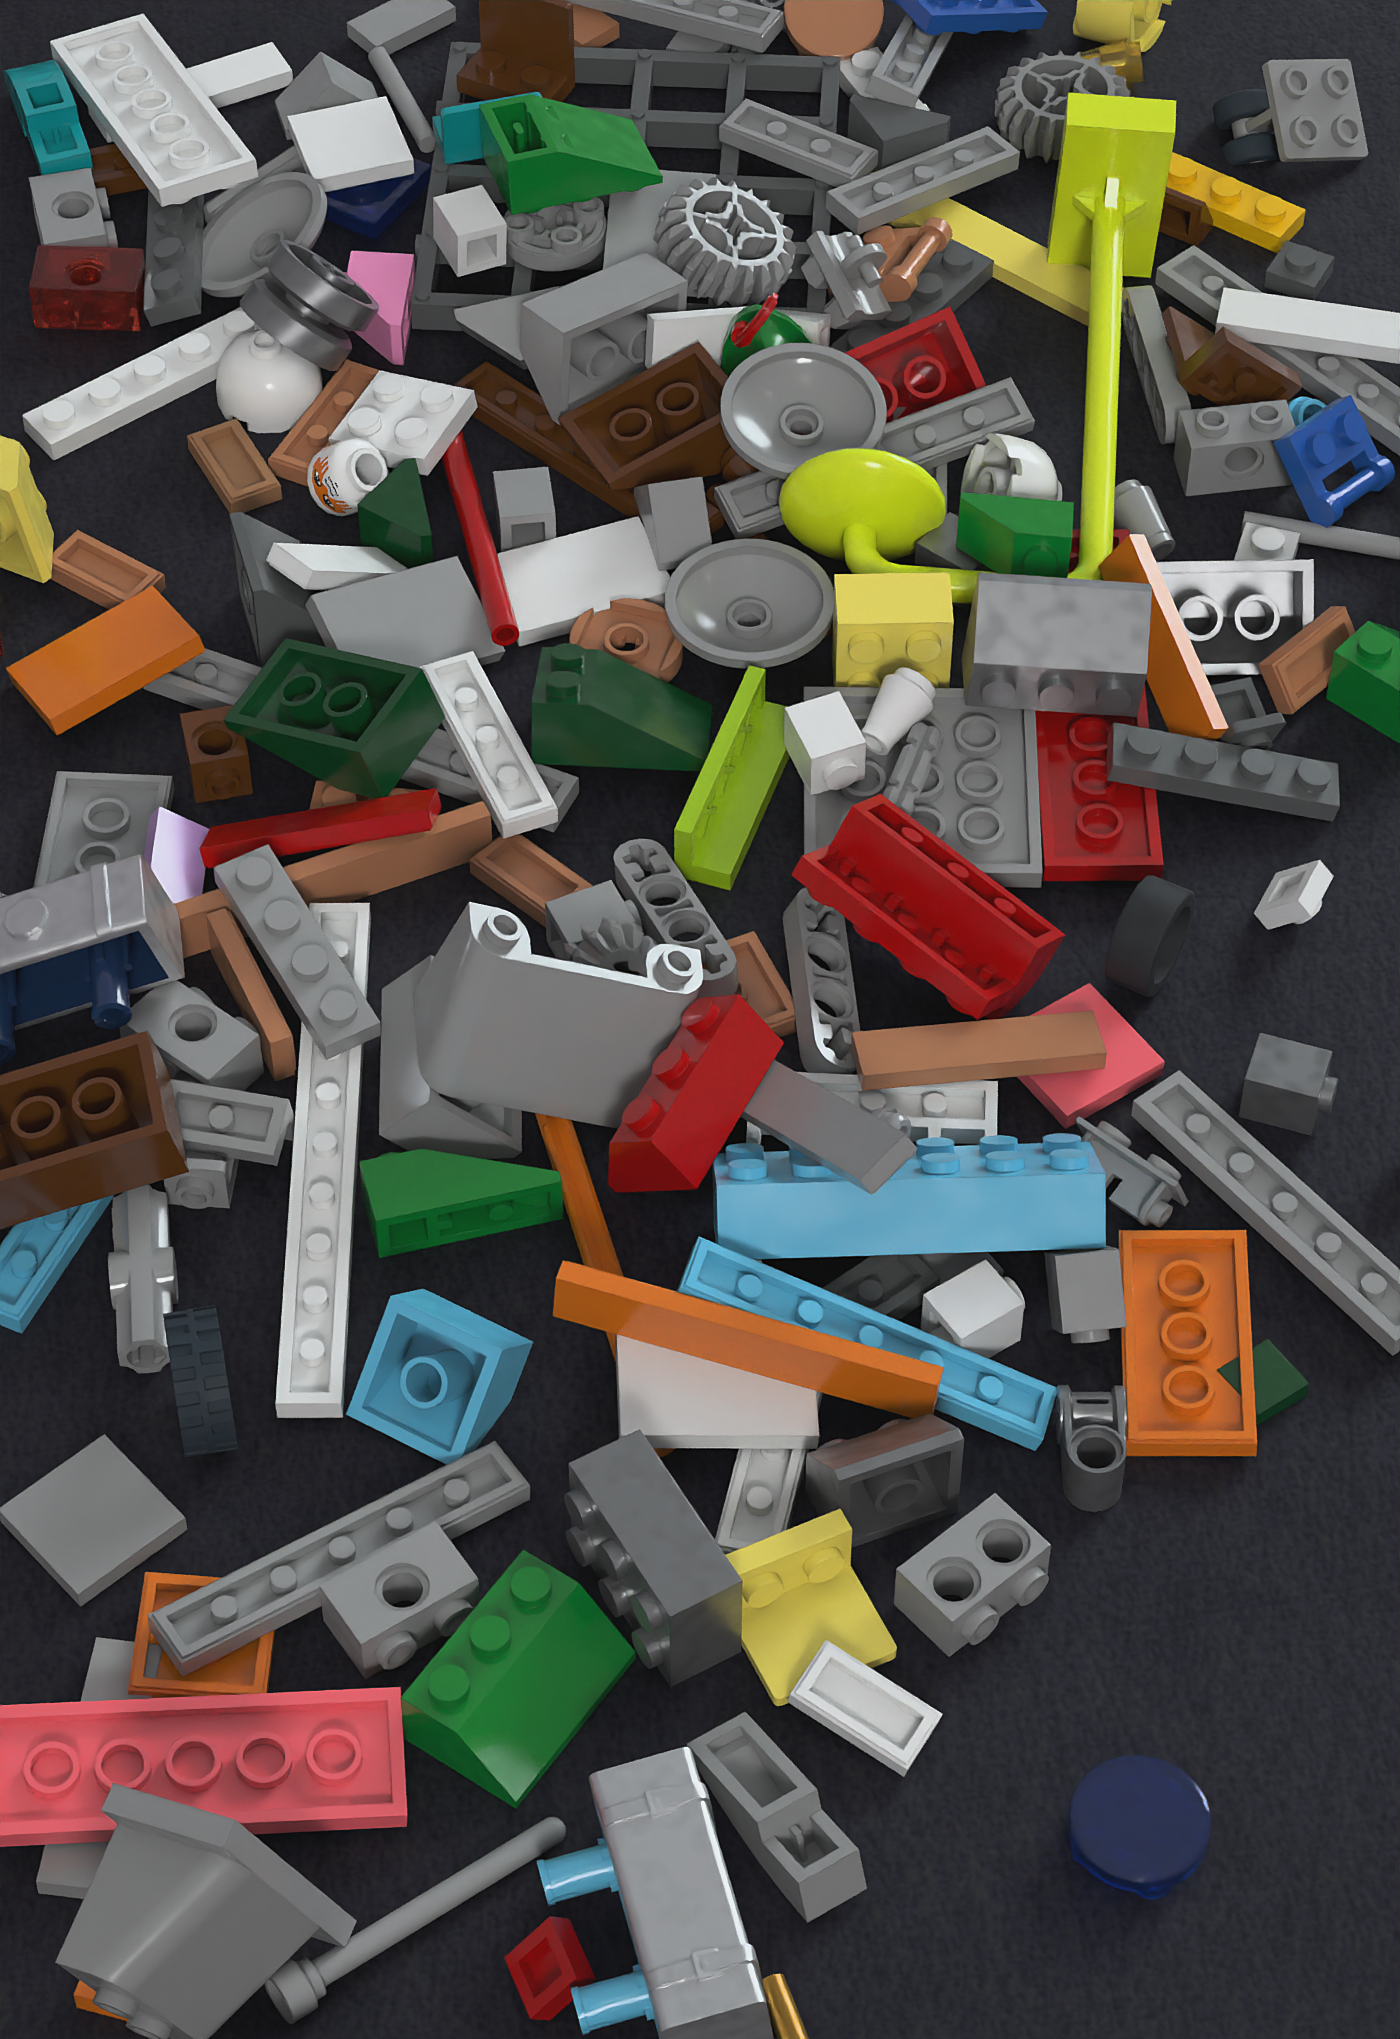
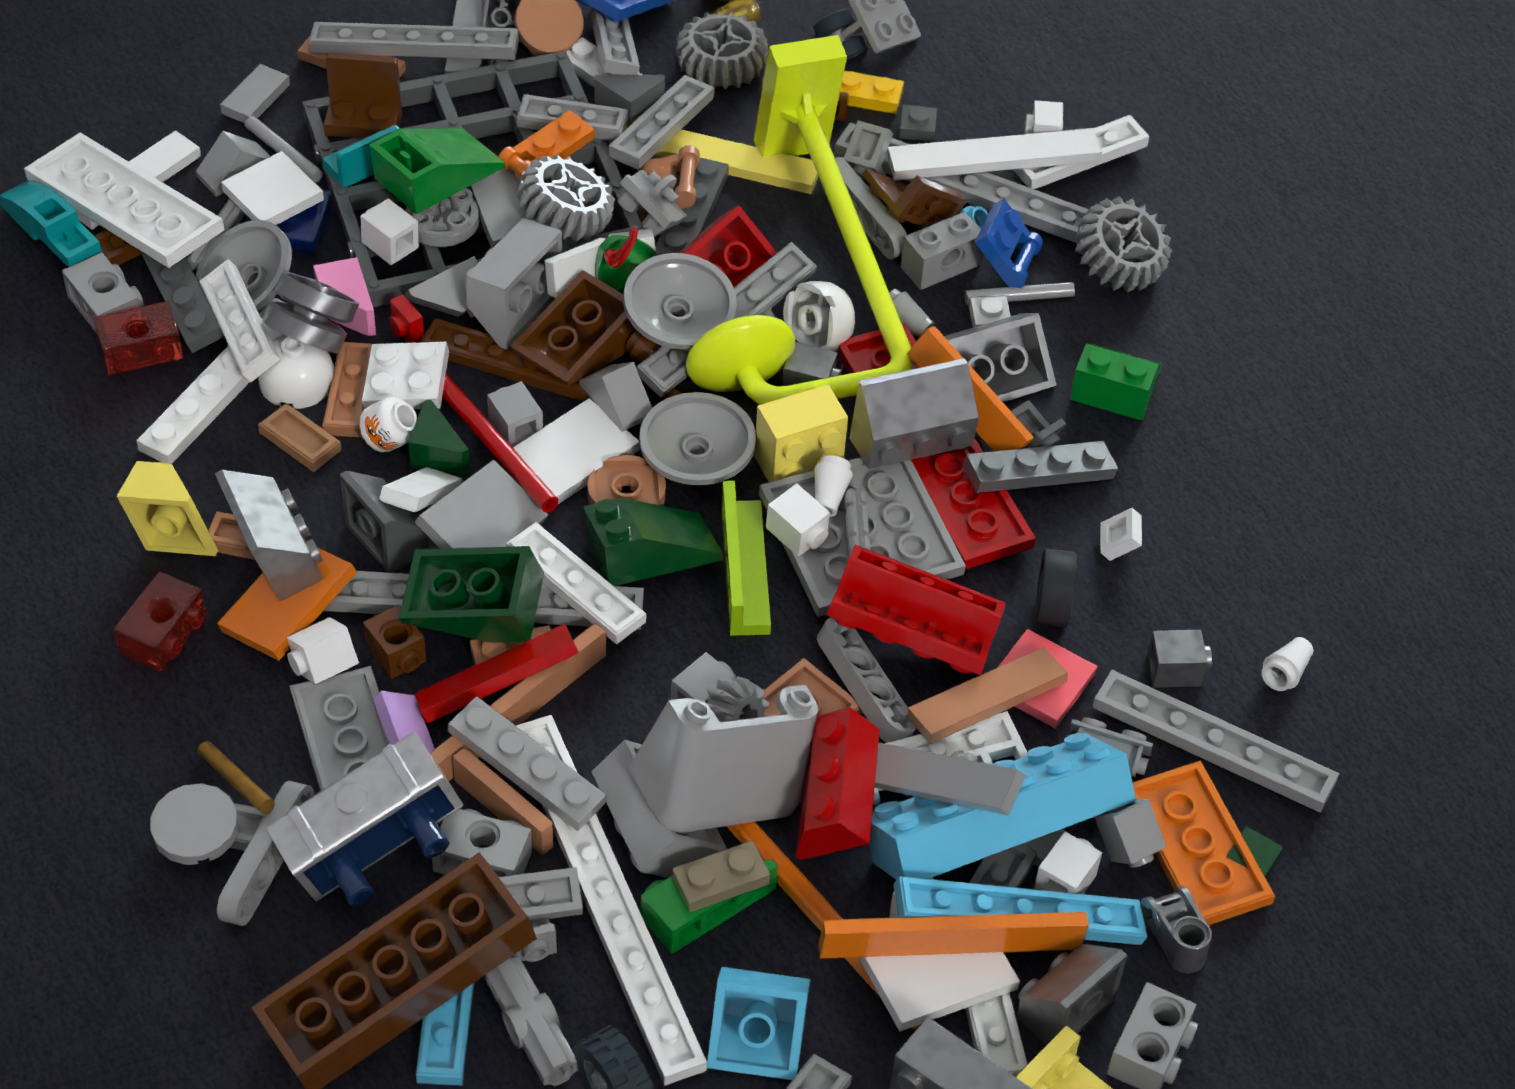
camera: 25 degrees left, 0 degrees up
nougat tile [469,834,593,928] -> none
light grey beam [613,839,739,1000] -> none
green slope [956,492,1074,578] -> none
nougat tile [1258,606,1355,714] -> none
none -> white tile [199,259,281,382]
none -> slope [215,470,324,601]
none -> white brick [287,617,359,684]
none -> red plate [389,294,424,343]
none -> orange plate [499,110,595,180]
none -> dark tan plate [672,840,770,913]
none -> light grey bracket [844,121,893,180]

